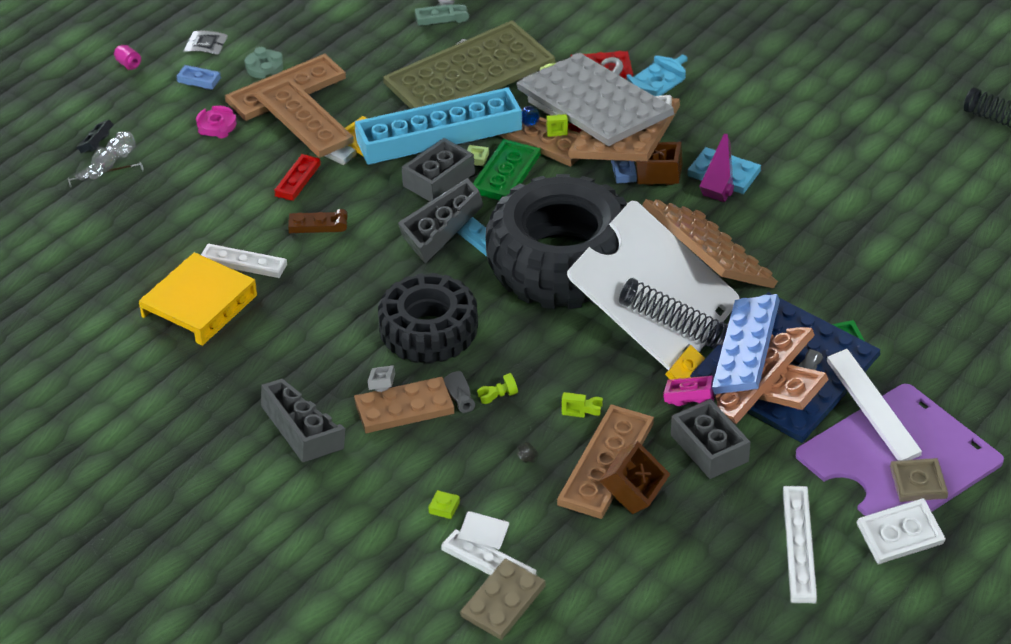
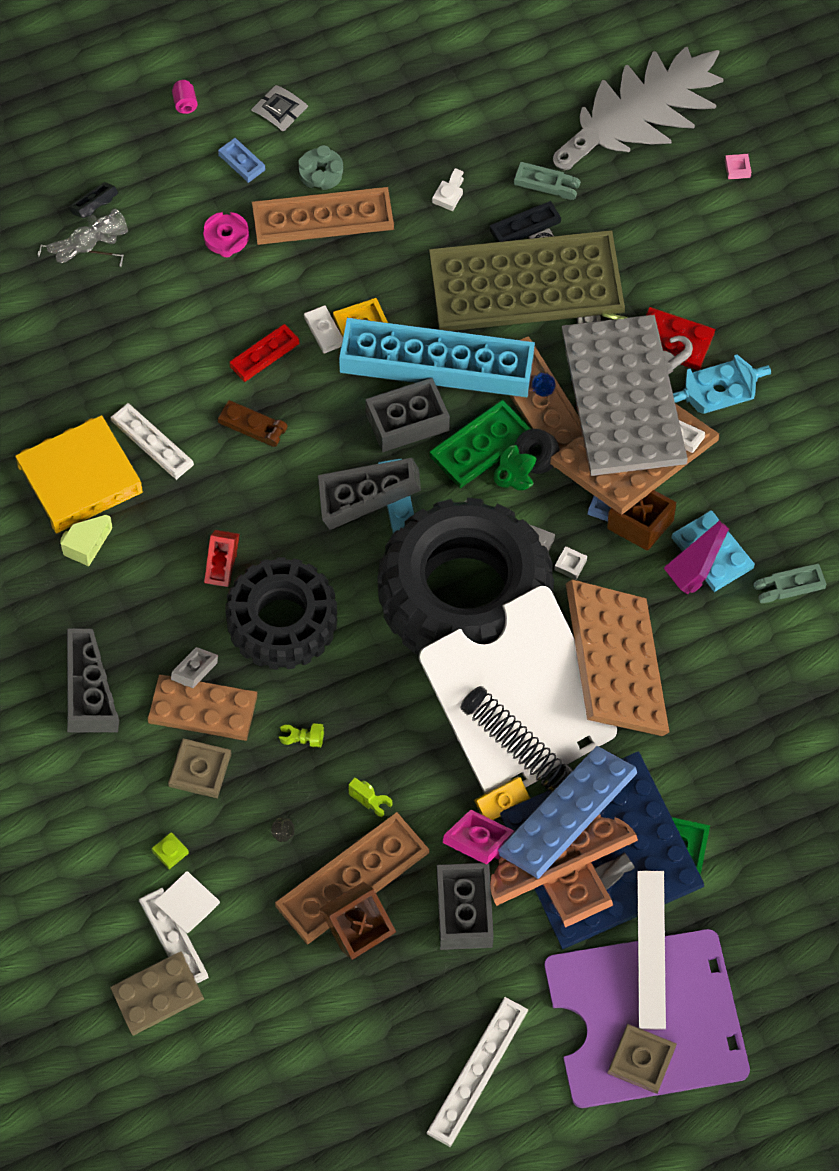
camera: 25 degrees right, 20 degrees up
medium nougat plate [256,78,354,158] -> none
dark grey piece [444,371,475,413] -> none
yellowish green plate [467,145,489,166] -> none
lime plate [547,114,568,137] -> none
white plate [857,498,945,564] -> none
none -> yellowish green slope [60,515,112,566]
none -> dark tan tile [168,738,232,799]
none -> red arch [204,530,240,587]
none -> white plate [432,168,464,211]
none -> black plate [490,201,561,242]
none -> green plate [494,445,537,491]
none -> black tyre [515,429,560,474]
none -> sand green hinge [753,563,827,603]

